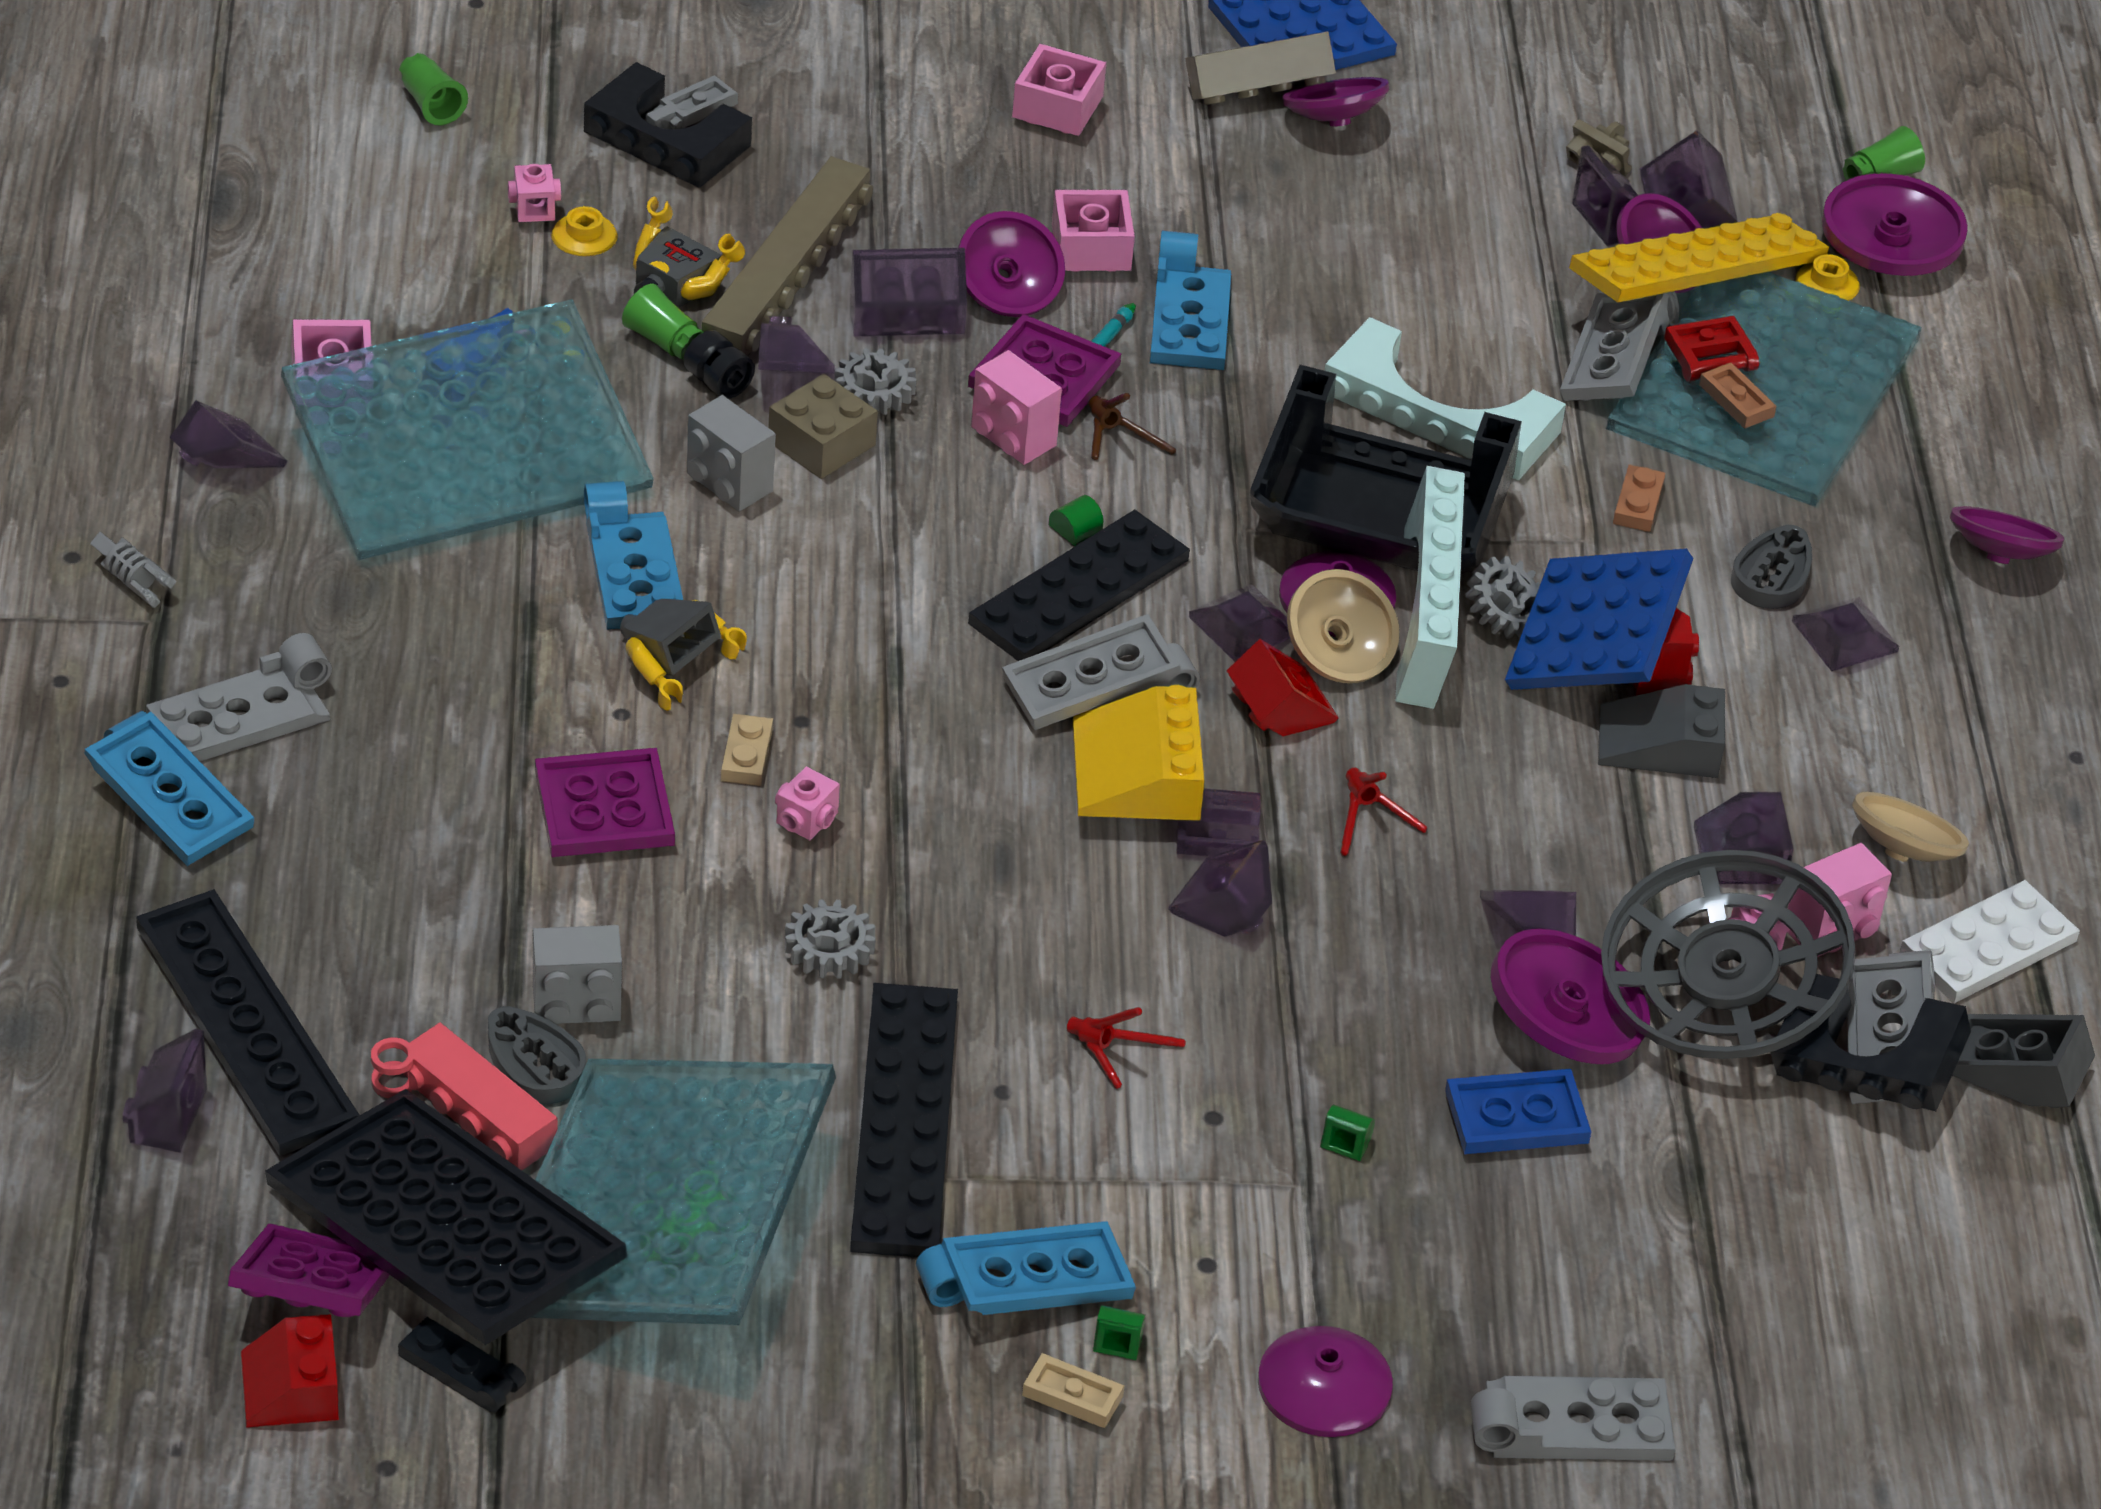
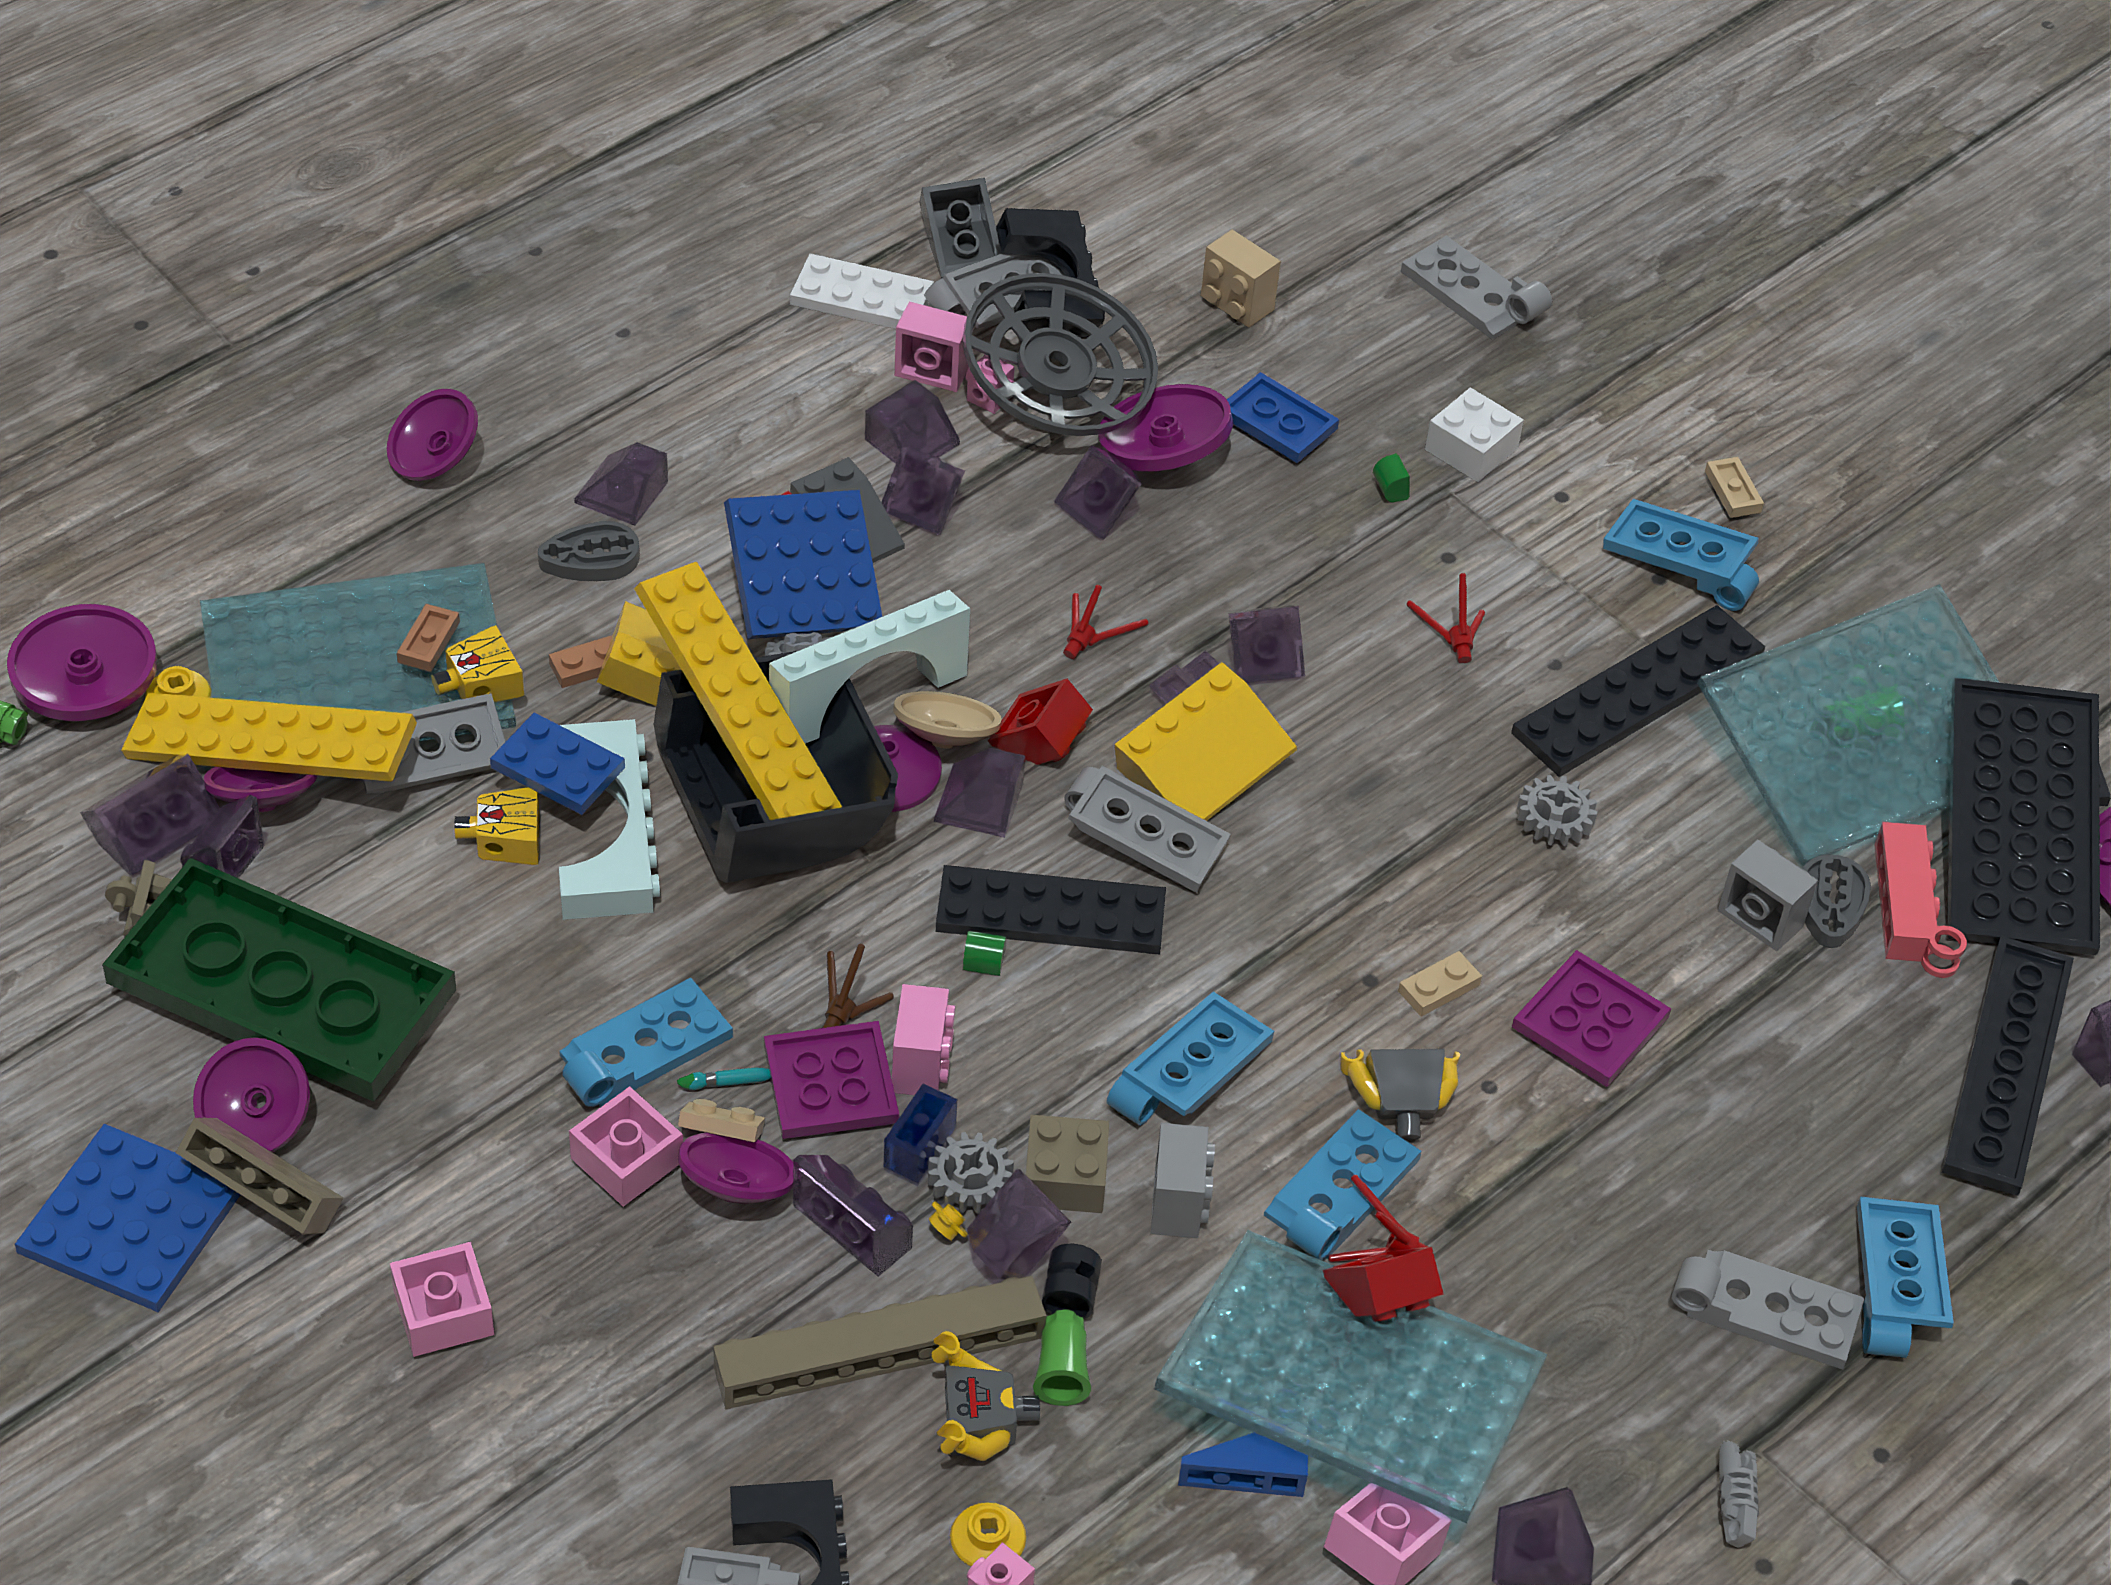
camera: 130 degrees left, 5 degrees up
bright pink brick [775,766,840,841] -> none
green brick [1093,1306,1146,1360] -> none
magenta dish [1258,1326,1393,1437] -> none
red plate [1664,316,1759,382] -> none
tan dish [1852,792,1969,862] -> none
none -> dark green plate [102,858,456,1102]
none -> yellow torso [431,625,524,702]
none -> yellow torso [454,787,539,865]
none -> blue plate [490,712,625,815]
none -> yellow slope [597,601,681,706]
none -> yellow plate [634,561,842,820]
none -> tan plate [678,1099,765,1142]
none -> clear purple slope [881,446,965,535]
none -> clear blue brick [883,1083,958,1183]
none -> yellow plate [929,1201,968,1241]
none -> dark azure hinge [1107,991,1275,1126]
none -> tan brick [1201,229,1281,328]
none -> red slope [1323,1247,1444,1322]
none -> red plant [1328,1175,1428,1262]
none -> white brick [1425,387,1524,482]

